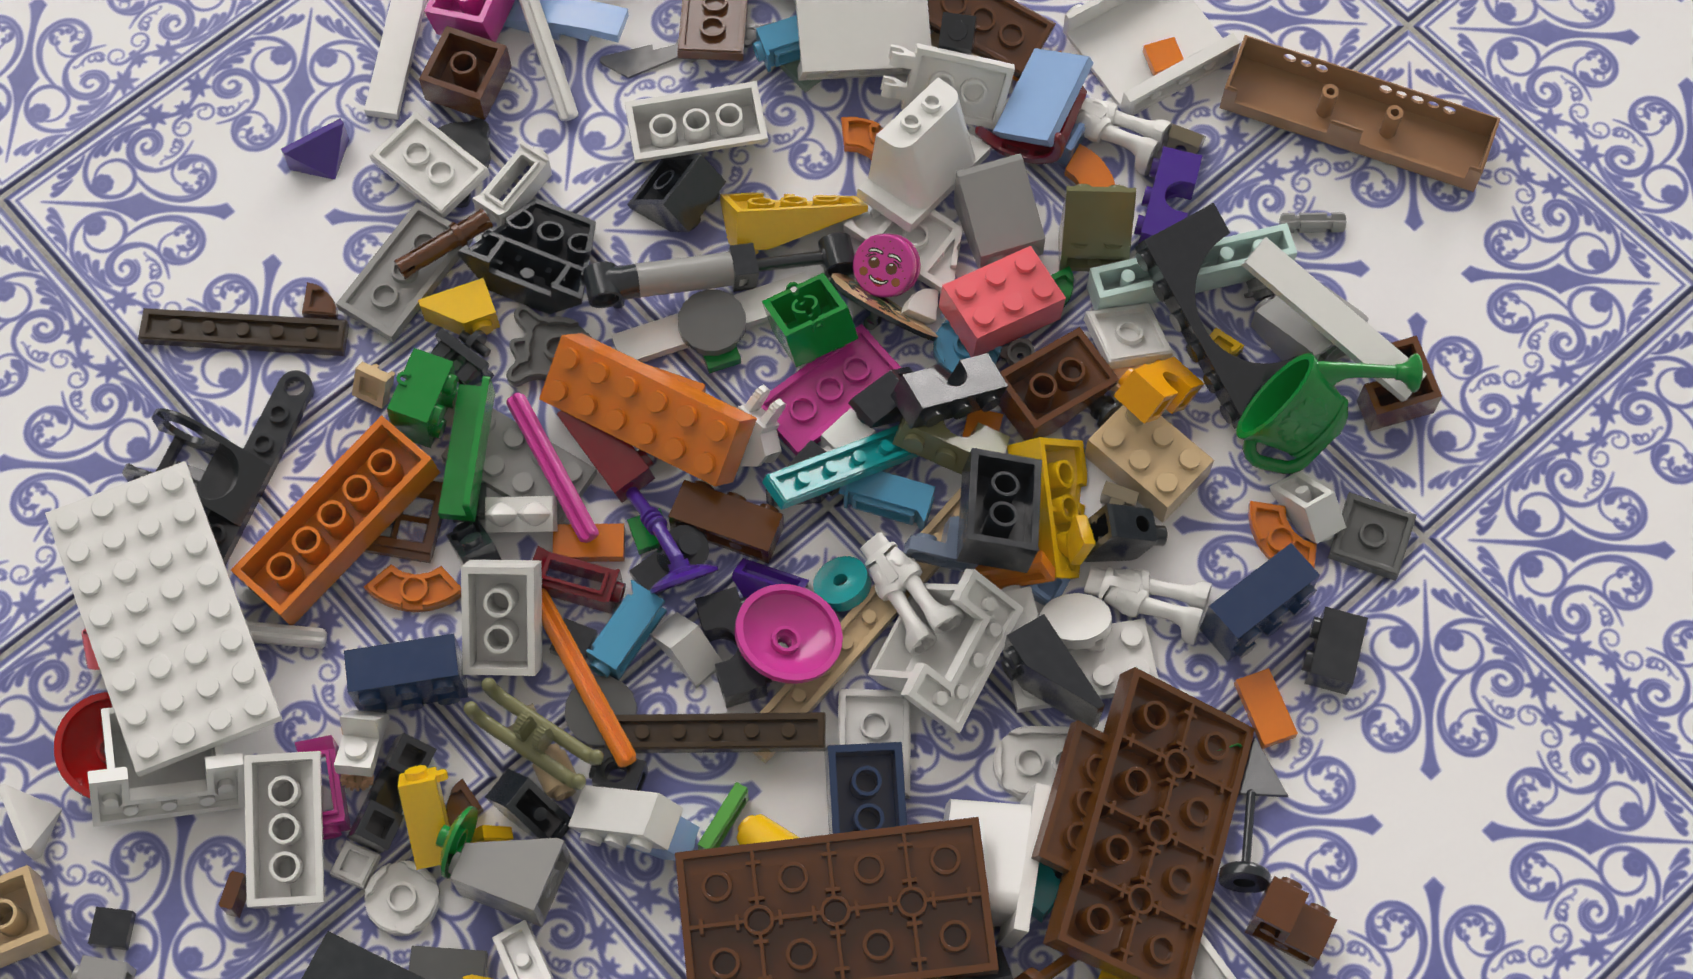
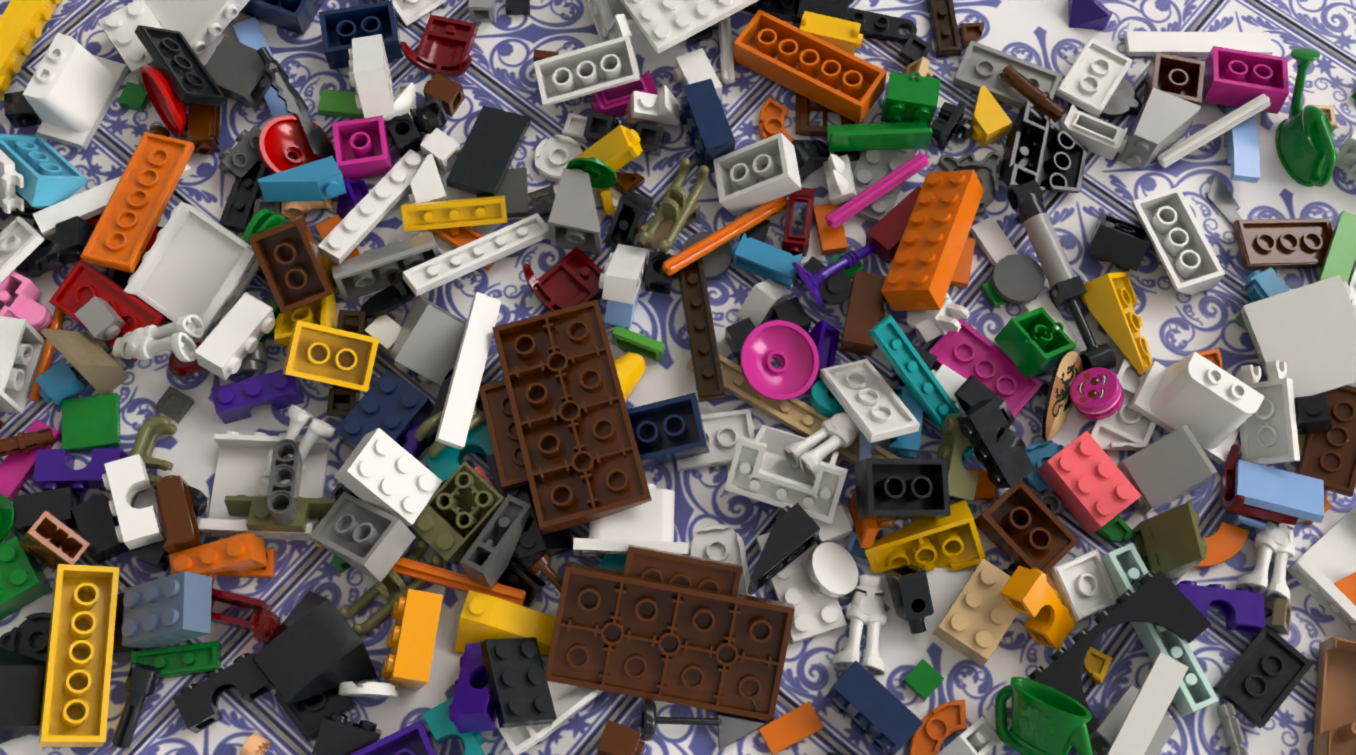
camera: 80 degrees right, 0 degrees up
white tile [901,289,939,325] -> none
yellow tile [1068,515,1096,565] -> none
dark tan tile [1100,480,1140,507] -> none
none -> dark red piece [523,247,604,312]
none -> clear smoke tile [528,185,556,218]
none -> white brick [673,48,722,100]
none -> yellow brick [800,11,864,55]
none -> white tile [819,359,920,443]
none -> black plate [898,33,932,63]
none -> green tile [903,659,944,701]
none -> light grey slope [1119,88,1201,170]
none -> black plate [1213,625,1313,728]

